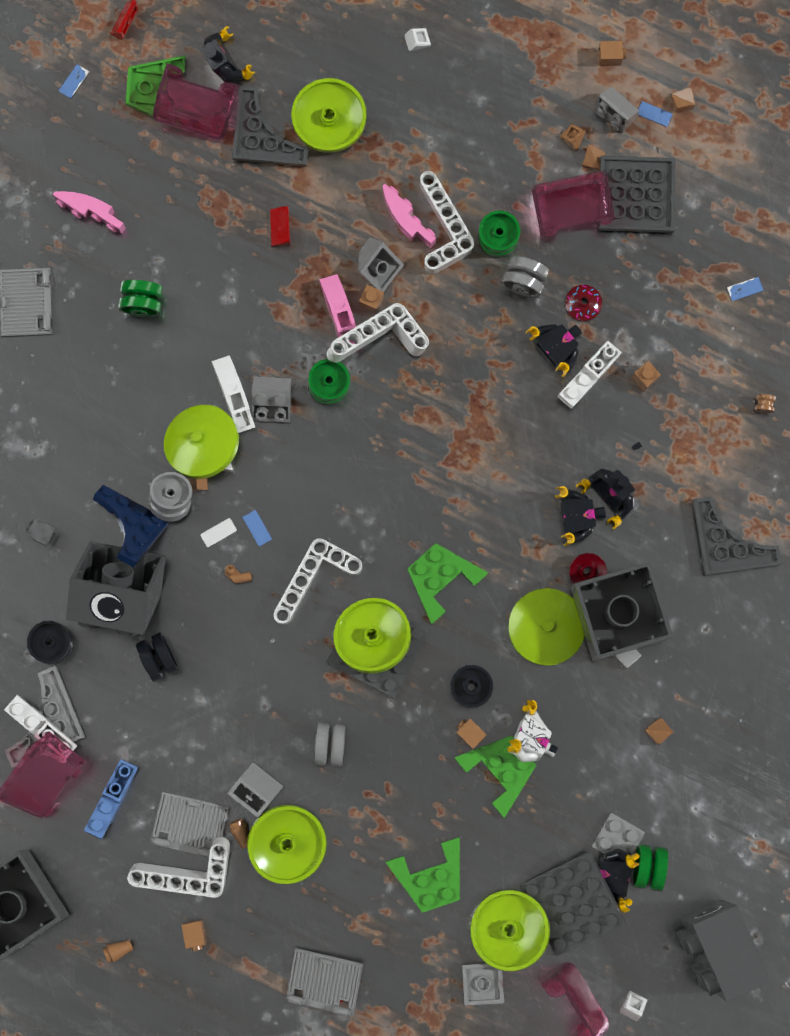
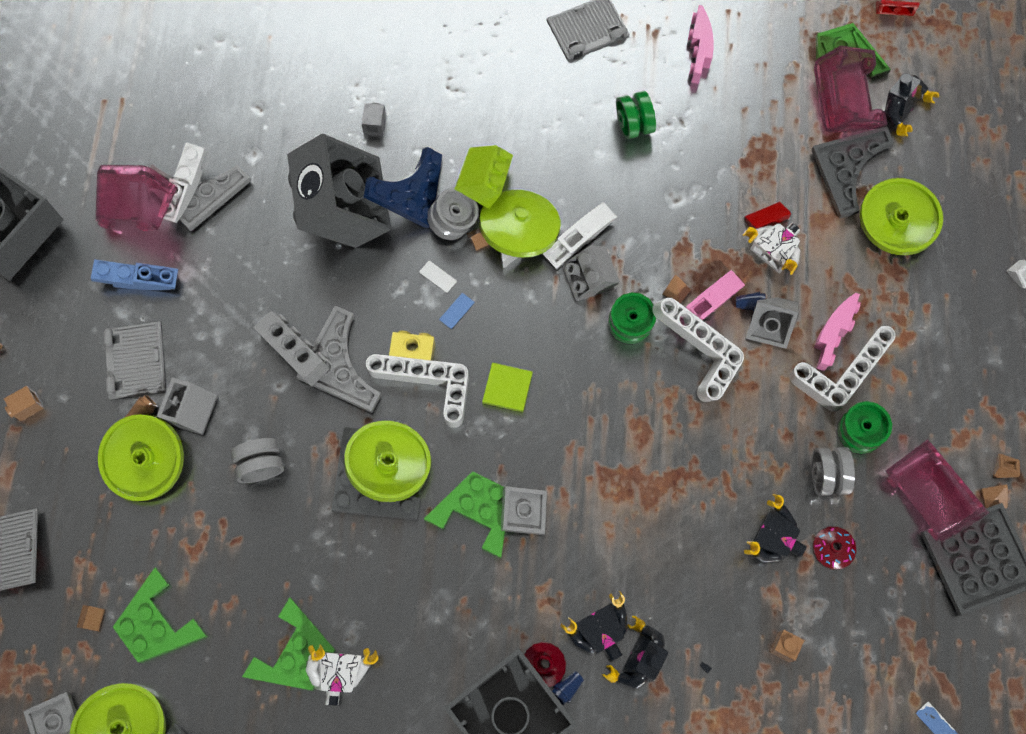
camera: 70 degrees right, 10 degrees down
black wheel [27,621,74,665] -> none
white beam [127,837,230,898] -> none
black wheel [136,632,179,682] -> none
medium nougat arm [225,565,252,584] -> none
medium nougat brick [359,285,384,314] -> none
black wheel [450,665,493,709] -> none
medium nougat brick [456,719,486,749] -> none
lime dish [508,588,585,666] -> none
white slope [557,341,622,409] -> none
none -> medium nougat slope [77,605,105,632]
none -> light grey brick [253,310,329,387]
none -> light grey plate [296,306,381,413]
none -> light yellow brick [389,330,435,361]
none -> lime slope [454,145,513,209]
none -> lime tile [482,363,533,413]
none -> light grey plate [501,486,547,535]
none -> dark blue cone [552,671,584,705]
none -> medium nougat slope [662,275,691,304]
none -> dark blue cone [736,291,766,311]
none -> white torso [742,223,800,275]

